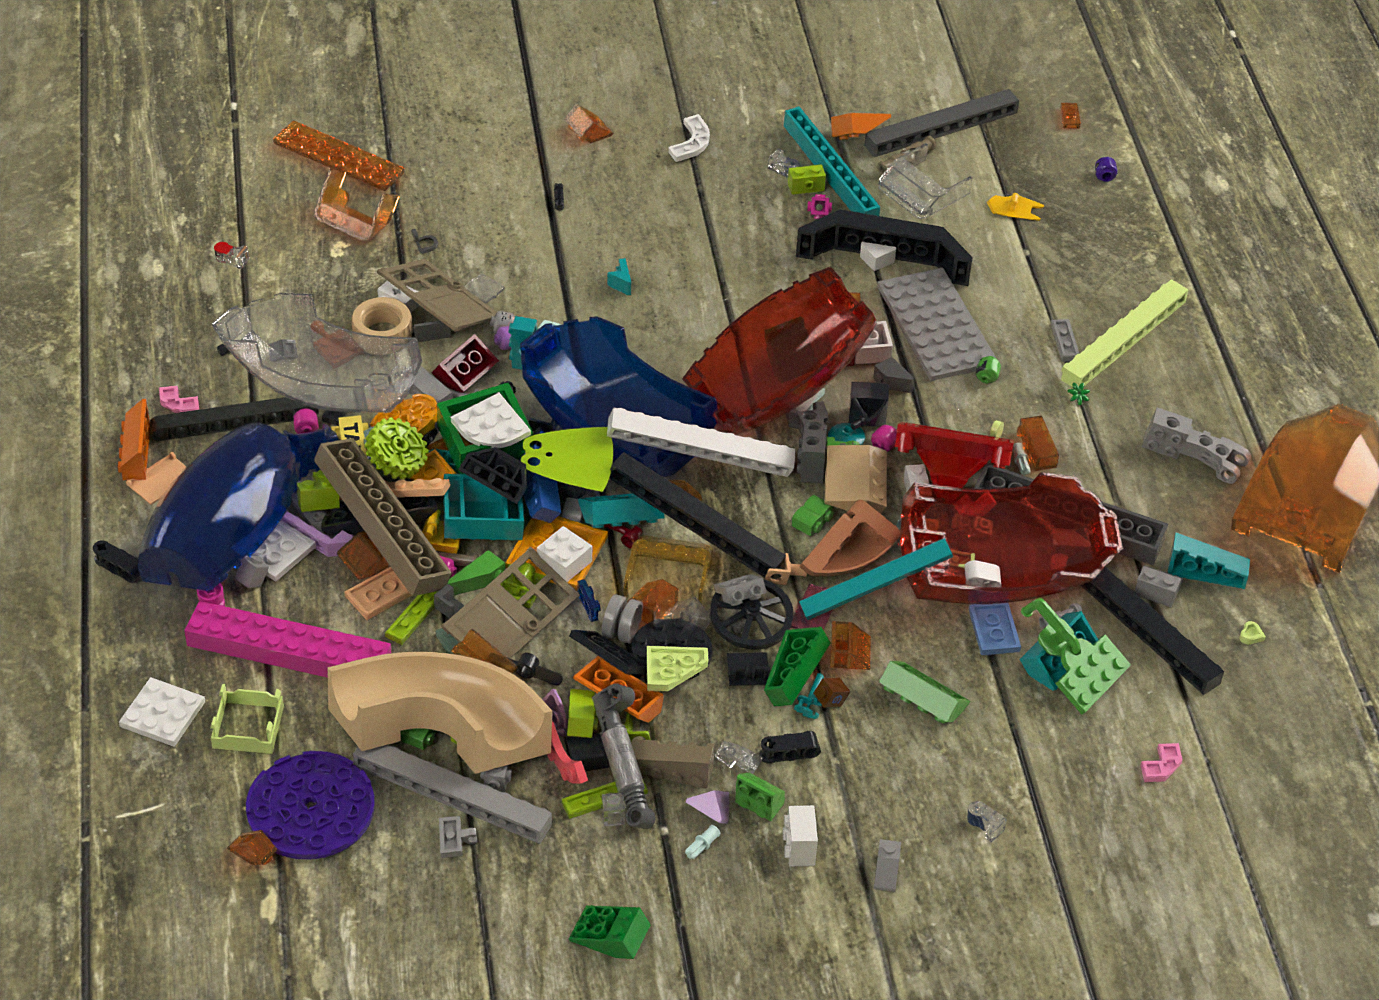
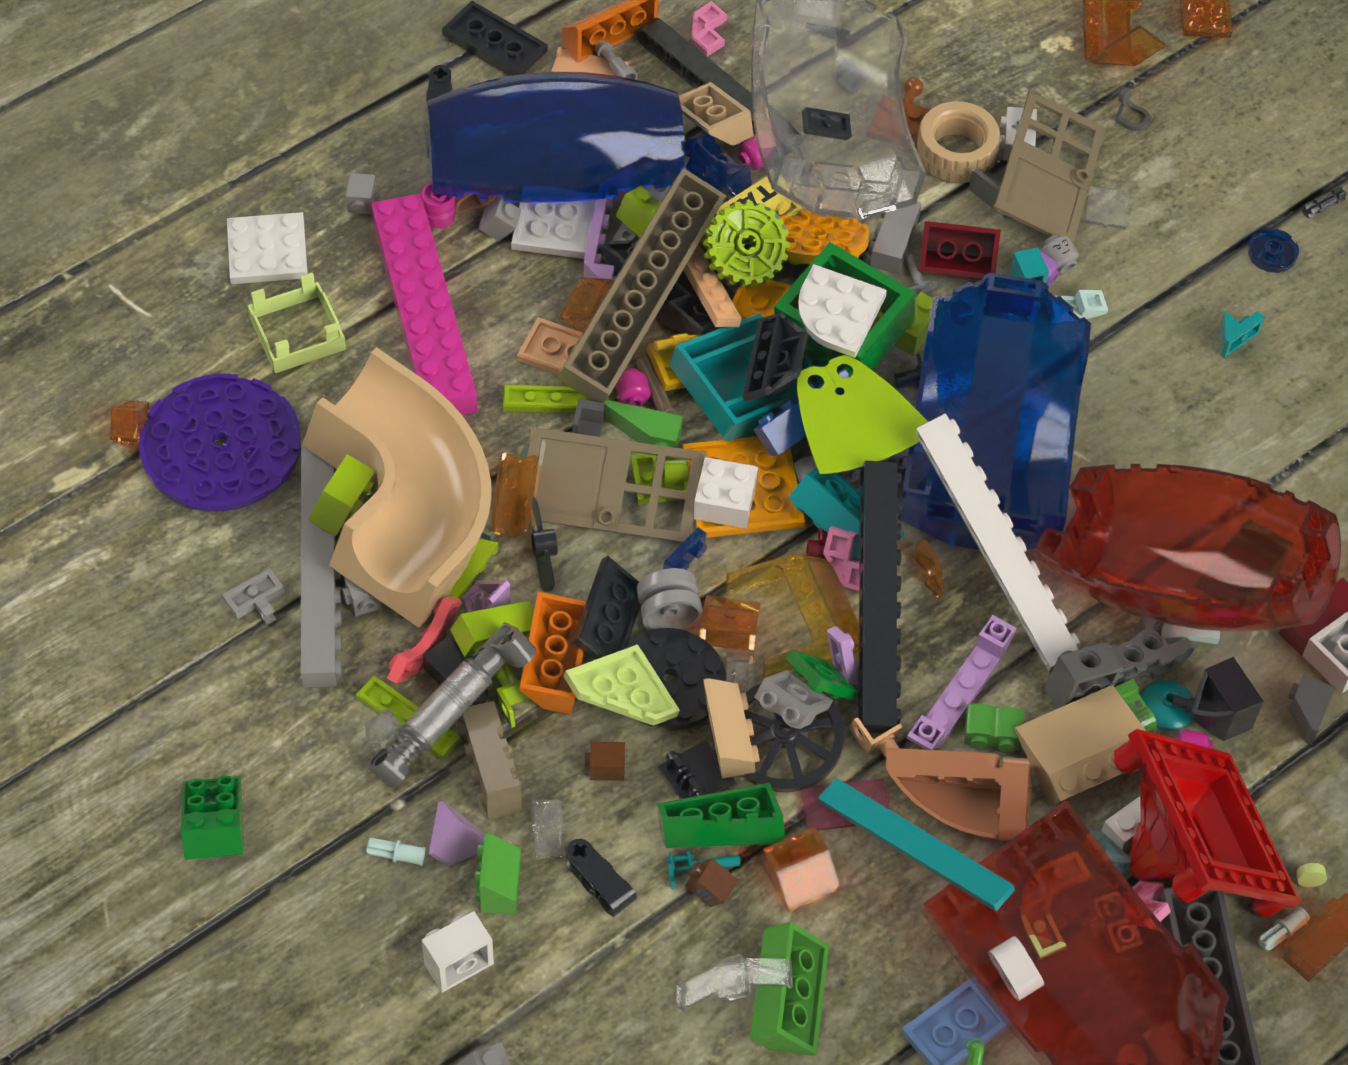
camera: 60 degrees right, 10 degrees up
none -> lime brick [307,454,375,537]
none -> light grey brick [346,173,377,214]
none -> black plate [442,1,548,79]
none -> reddish brown brick [585,742,625,781]
none -> light grey piece [595,40,638,87]
none -> tan slope [669,82,754,146]
none -> clear plate [676,954,793,1012]
none -> tan slope [703,678,760,779]
none -> green plate [786,649,859,701]
none -> black plate [802,107,852,141]
none -> bright pink tile [823,526,859,592]
none -> lavender plate [826,626,858,685]
none -> lavender slope [907,615,1017,750]
none -> clear blue tile [1248,228,1299,273]

